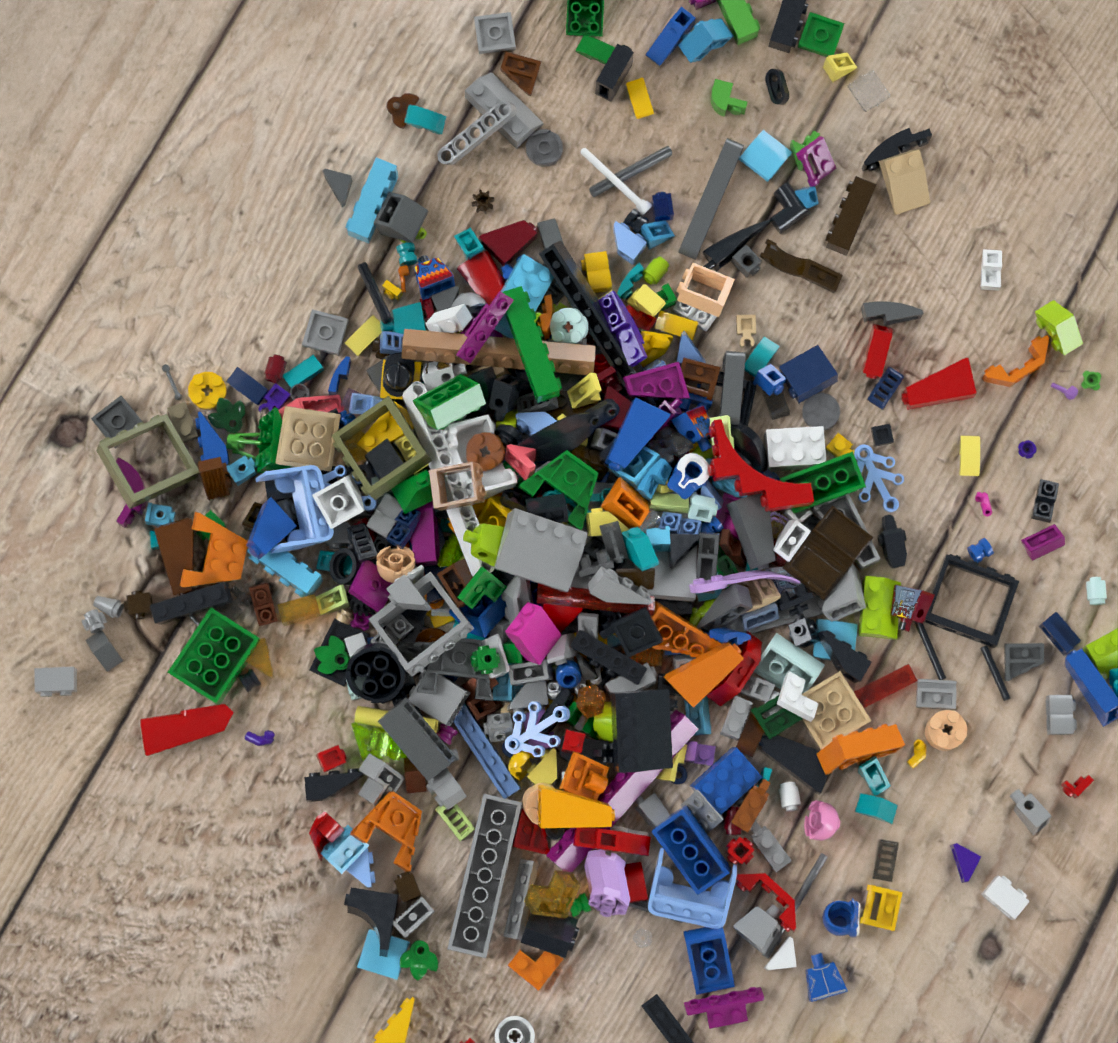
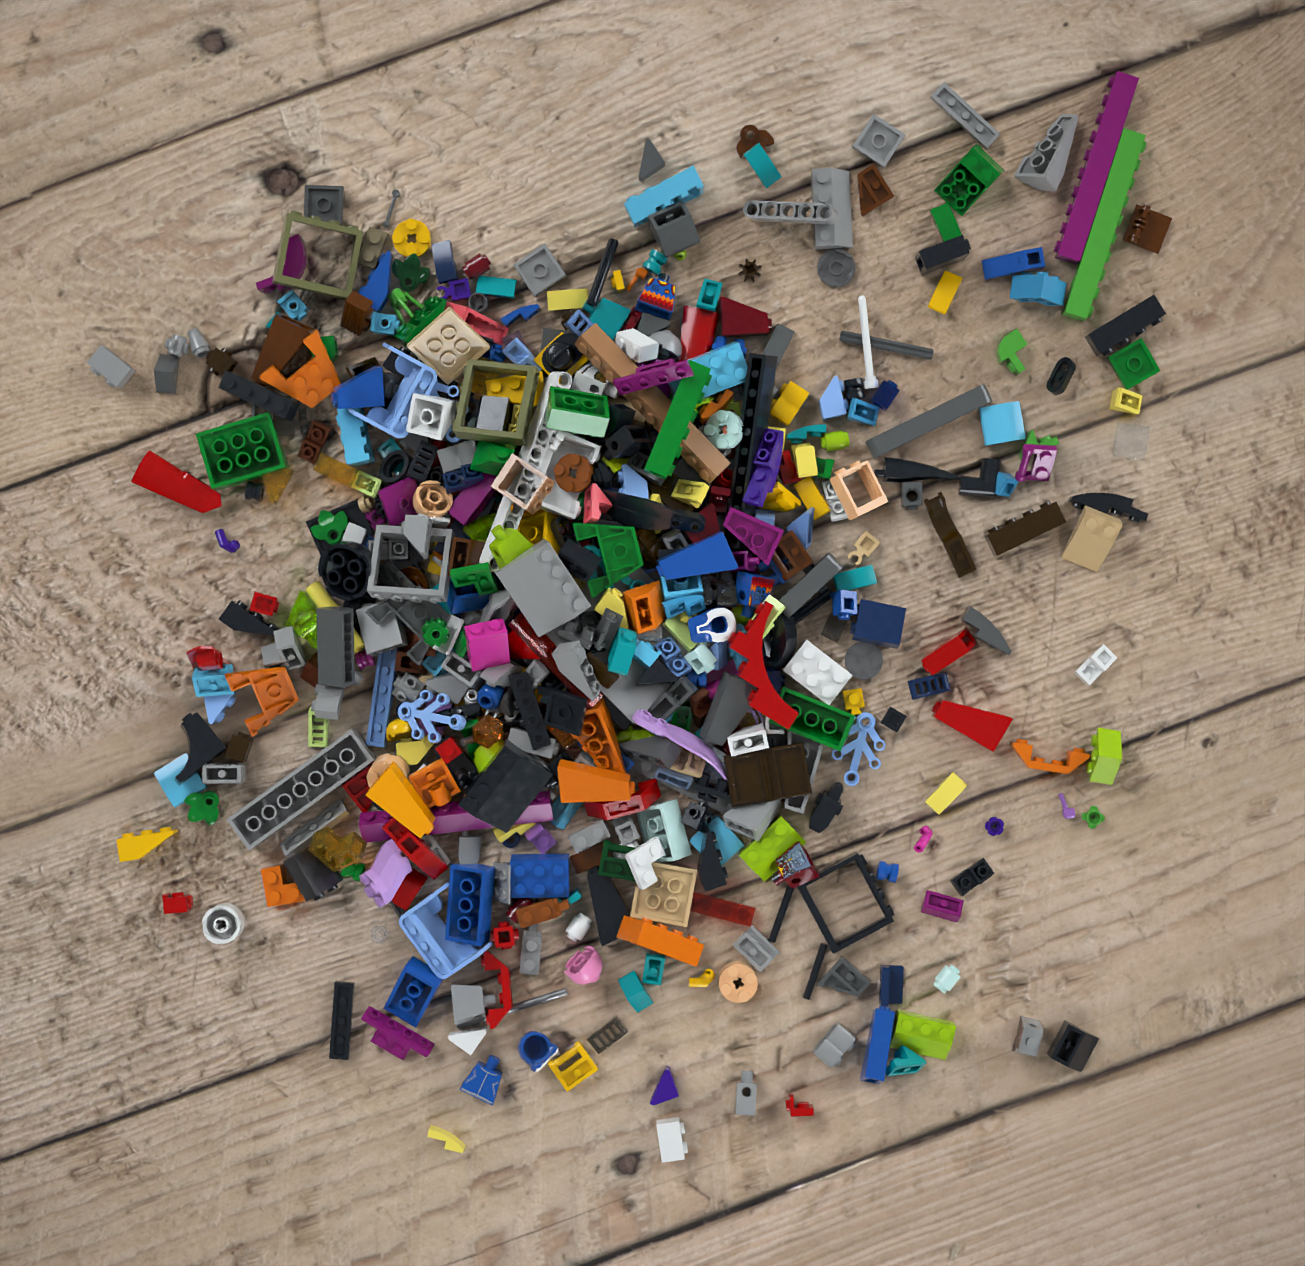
camera: 40 degrees right, 10 degrees up
blue slope [709,628,751,645] -> none

